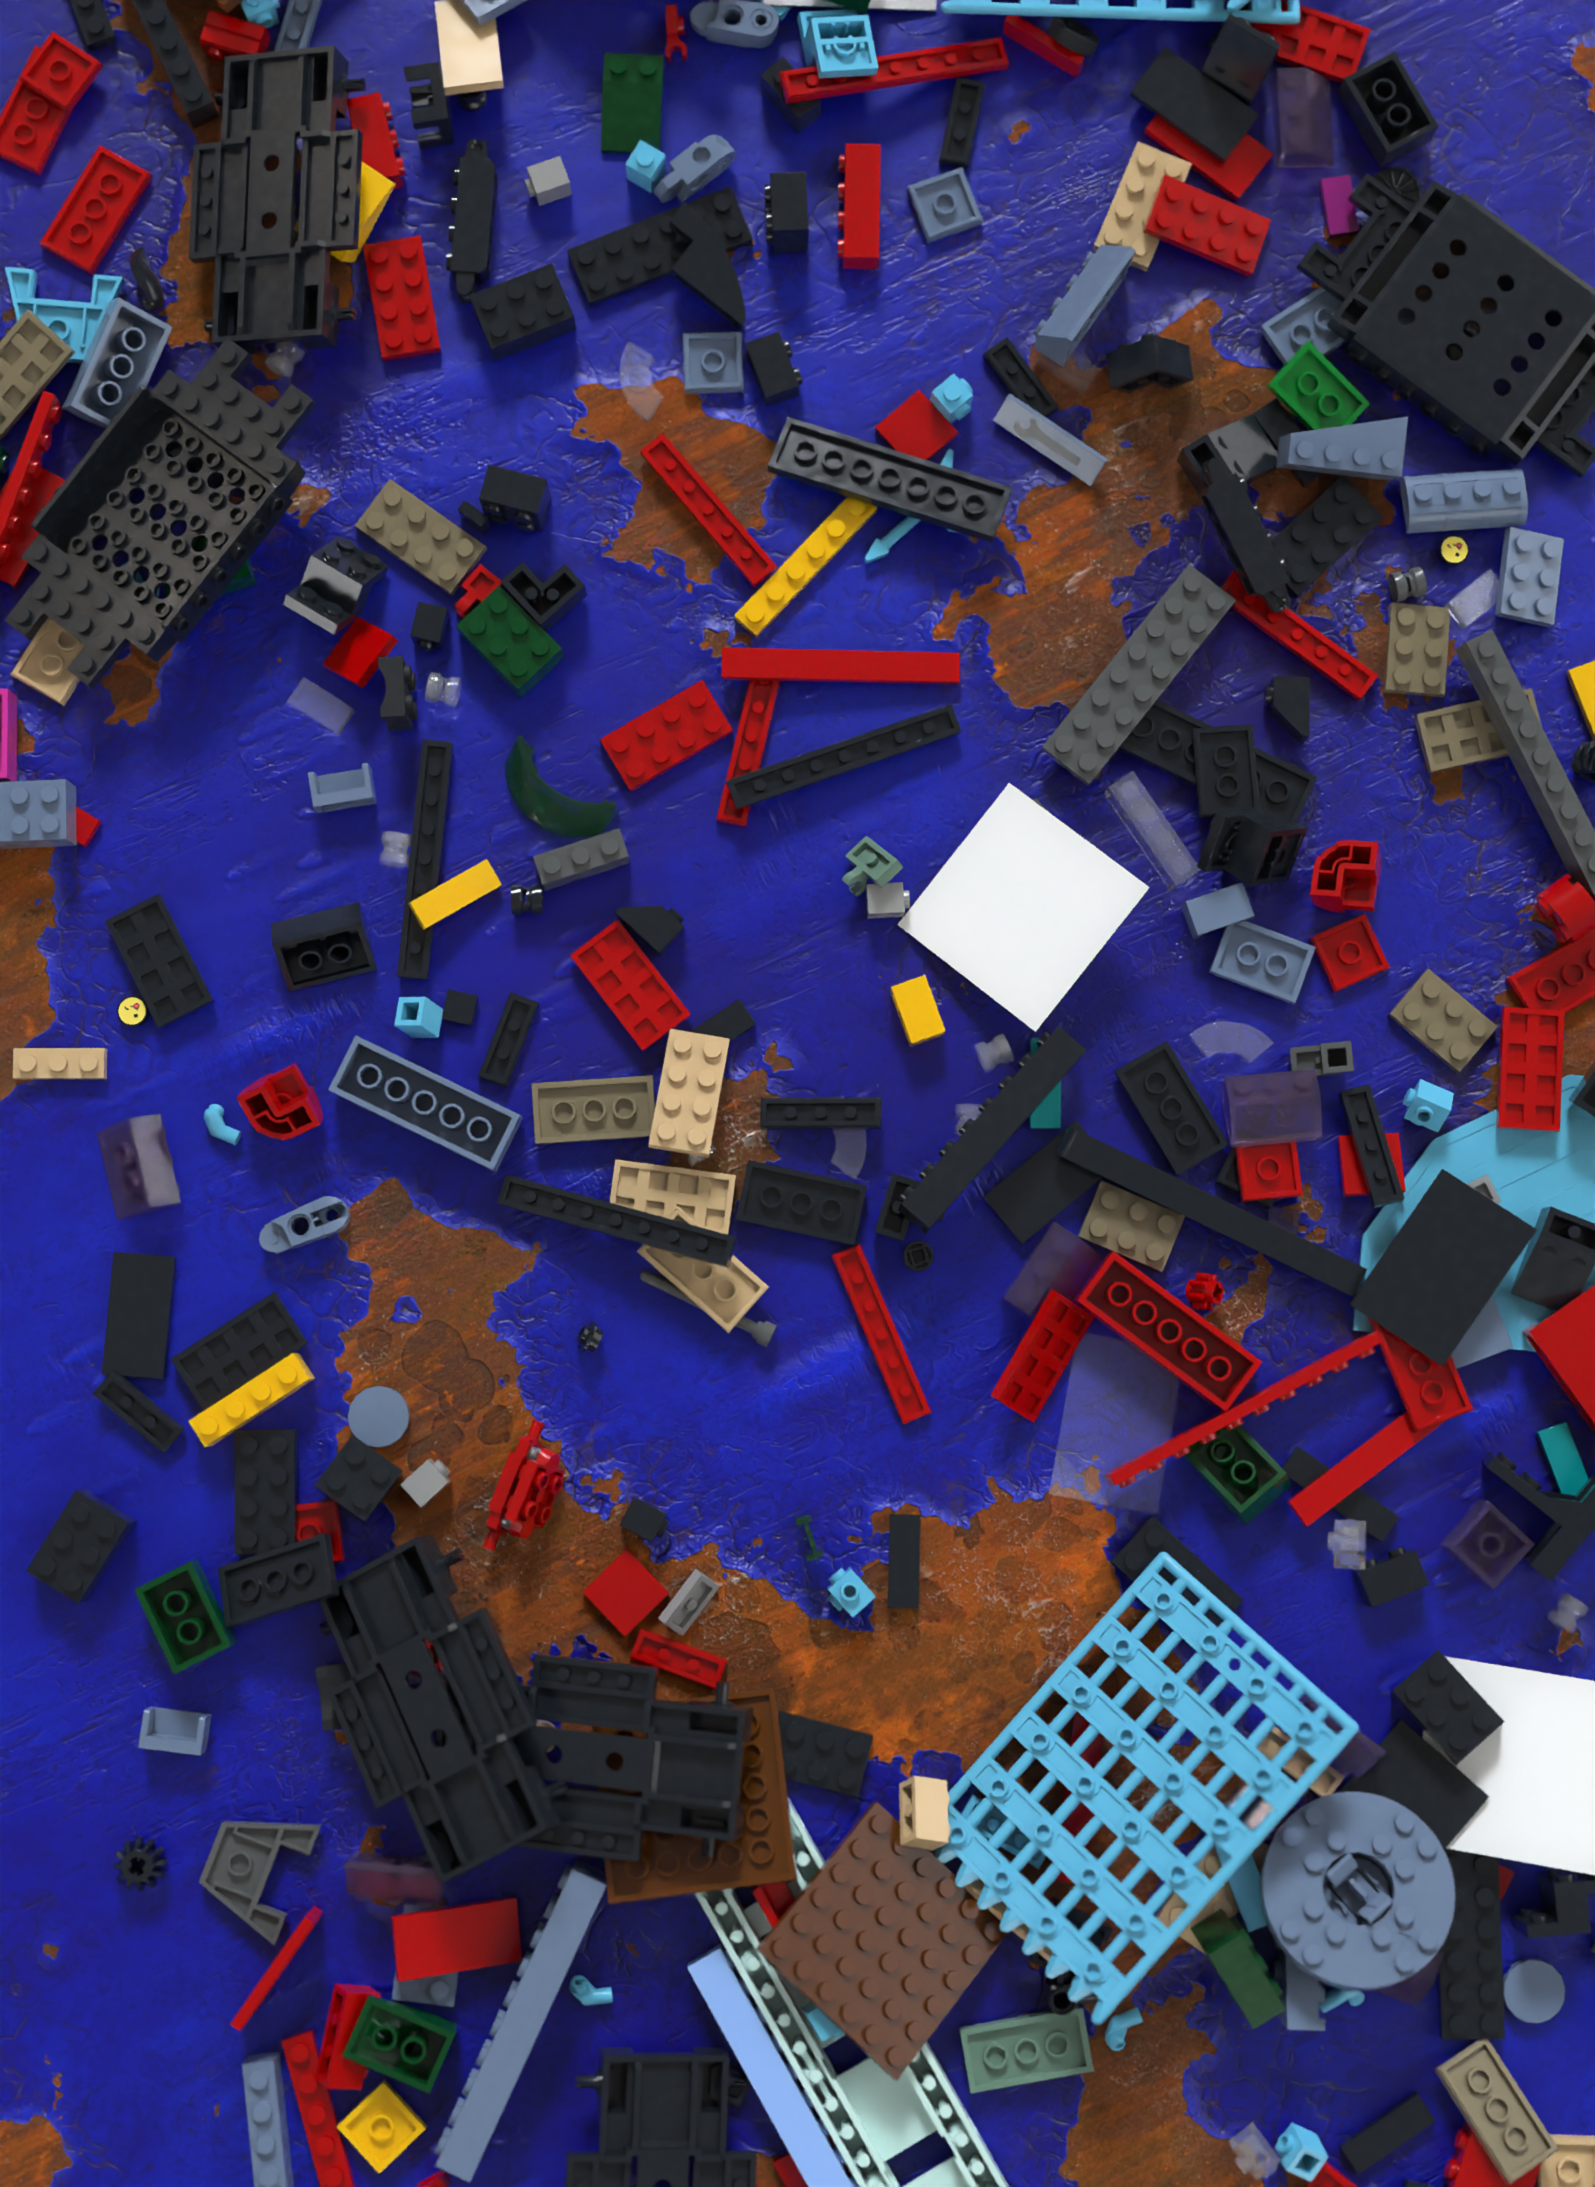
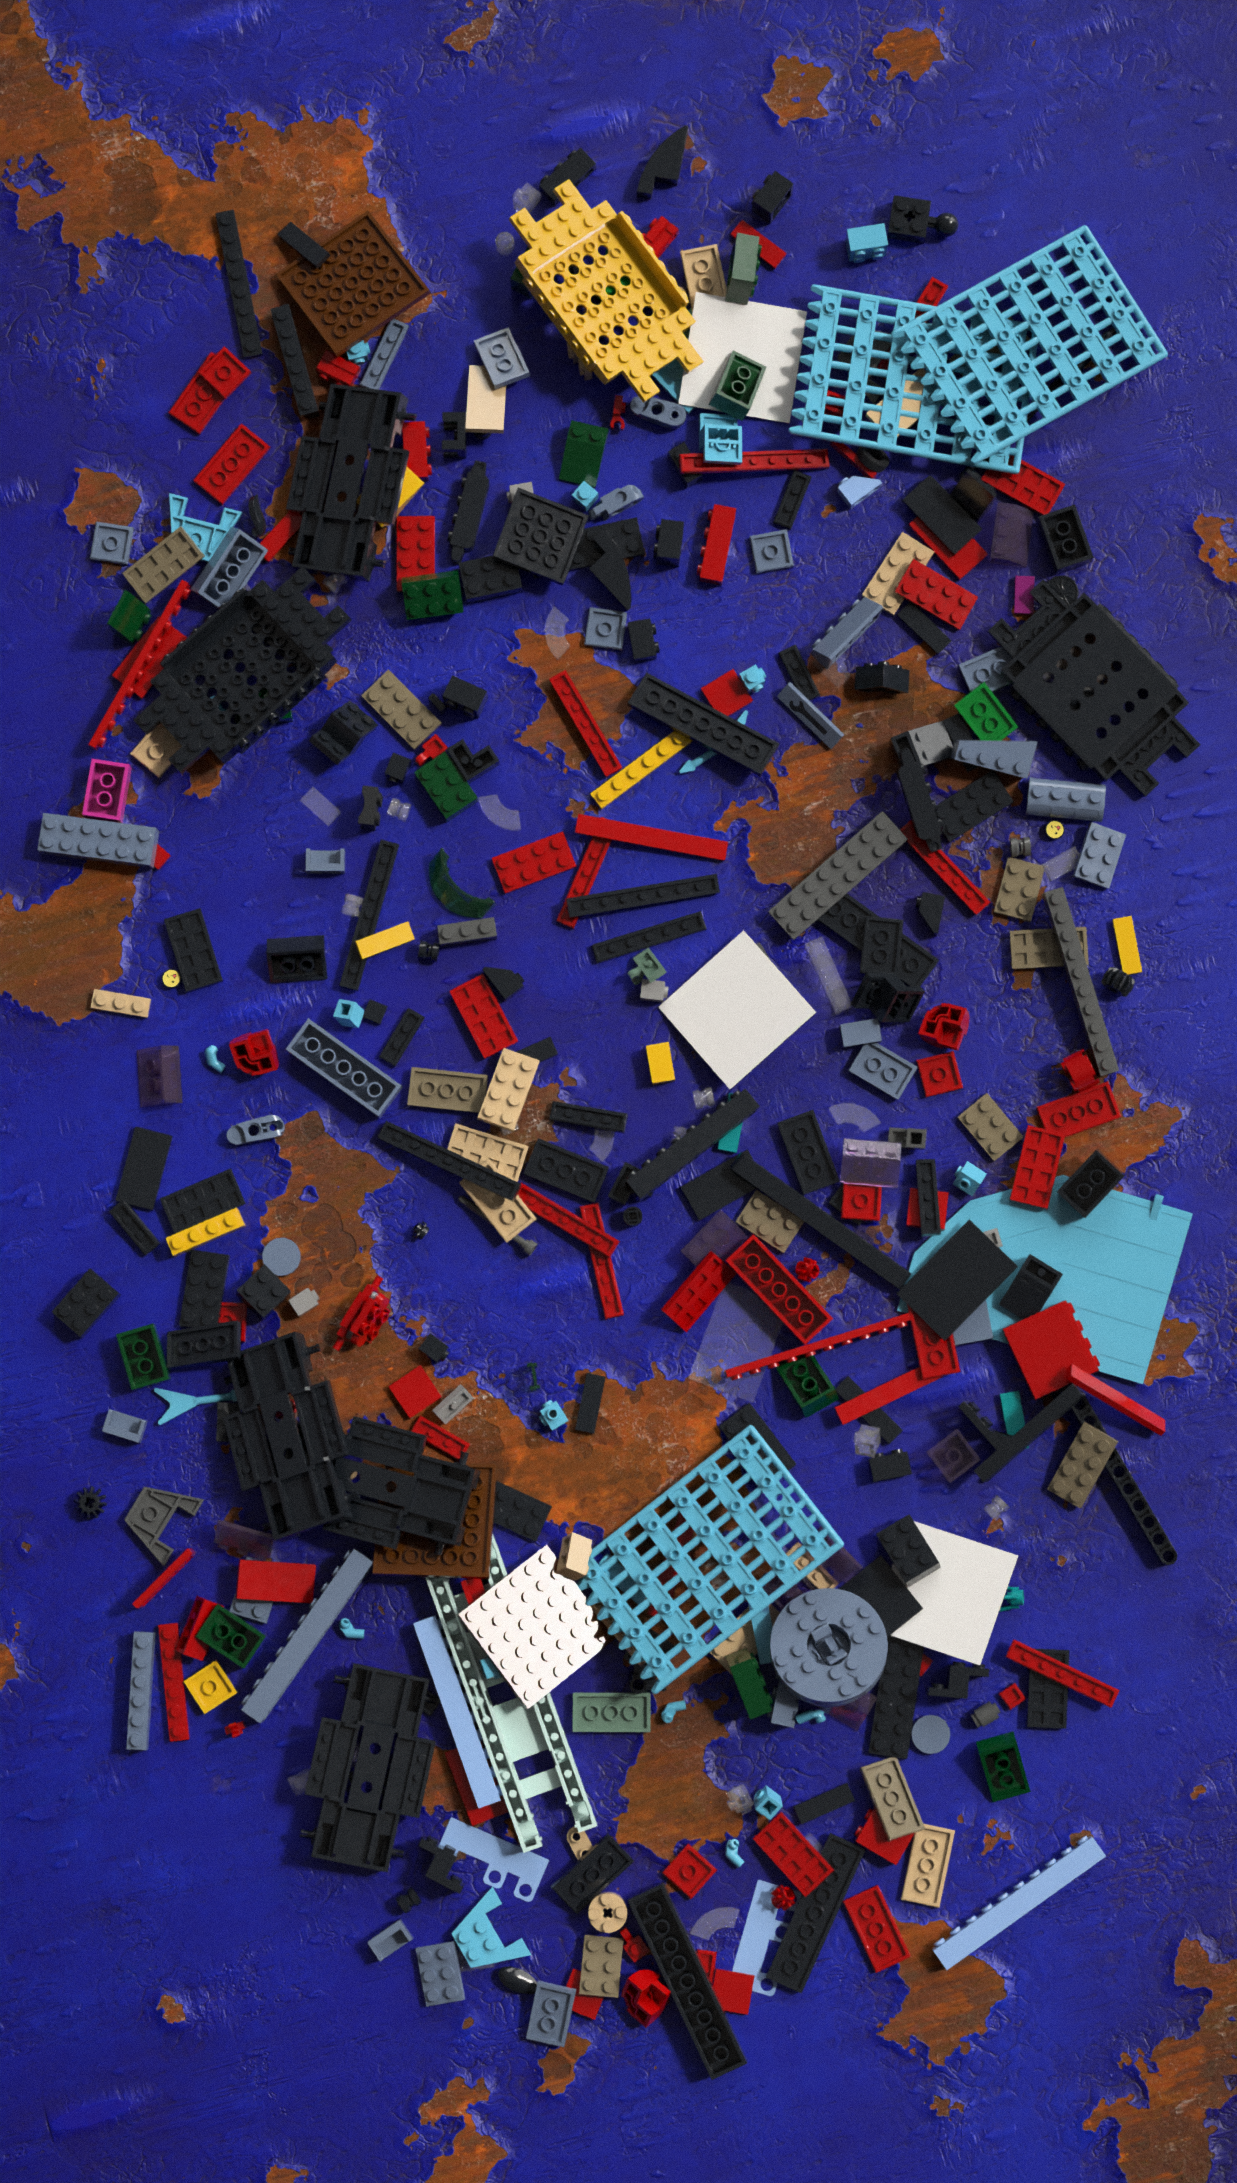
camera: 20 degrees right, 0 degrees up
red tile [322,616,398,689] -> none
none -> medium azure piece [154,1388,237,1425]
none -> red tile [259,511,302,563]
none -> dark green brick [402,570,464,620]
none -> clear tile [478,795,521,831]
none -> black plate [492,487,589,586]
none -> red tile [517,1183,620,1258]
none -> black tile [592,911,707,964]
none -> light blue slope [837,476,882,509]
none -> black tile [897,602,951,655]

